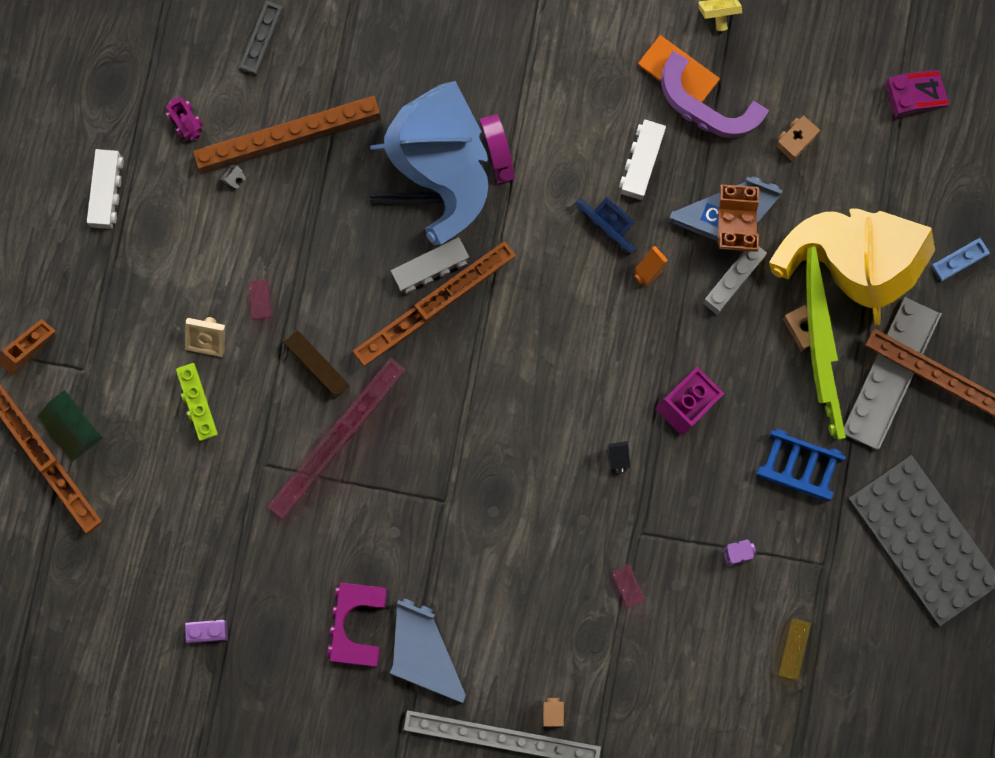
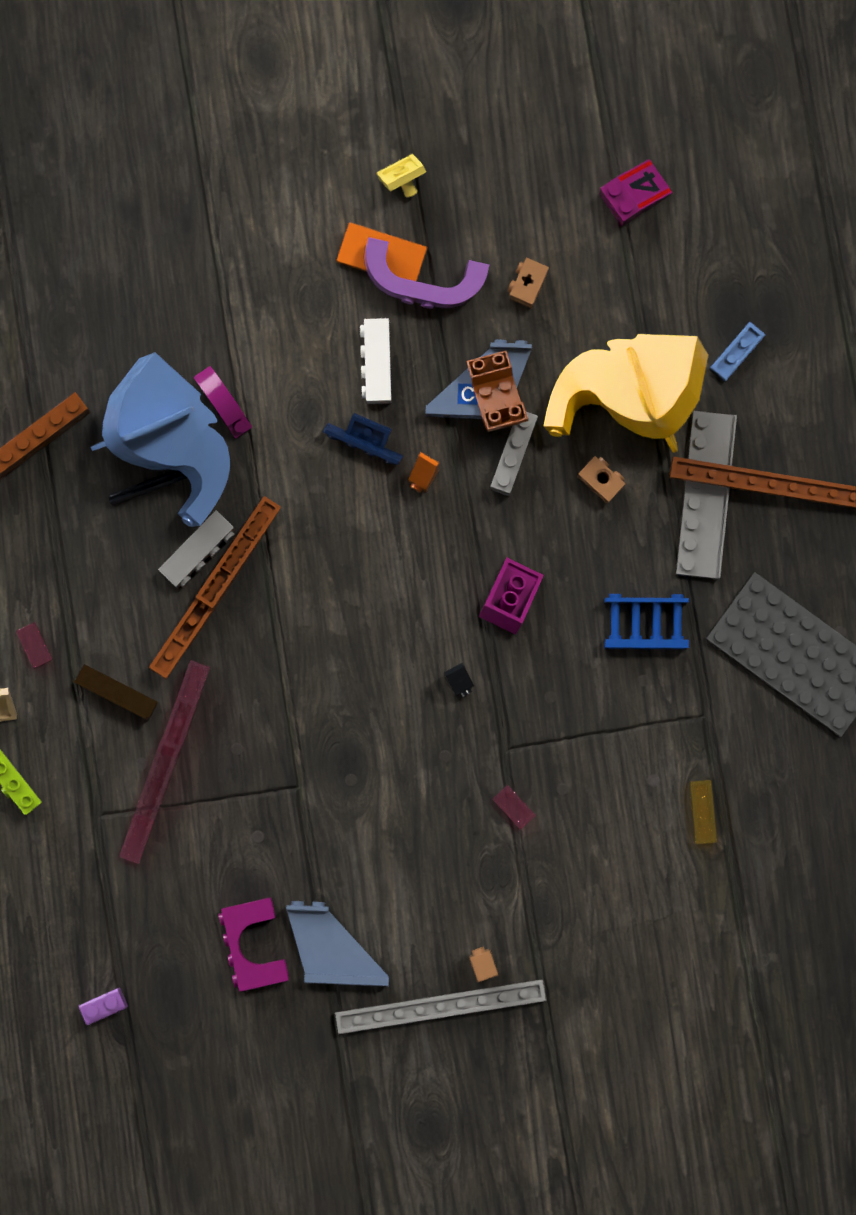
camera: 20 degrees left, 5 degrees up
medium lavender brick [723,539,756,567] -> none
lime slope [807,247,846,439] -> none

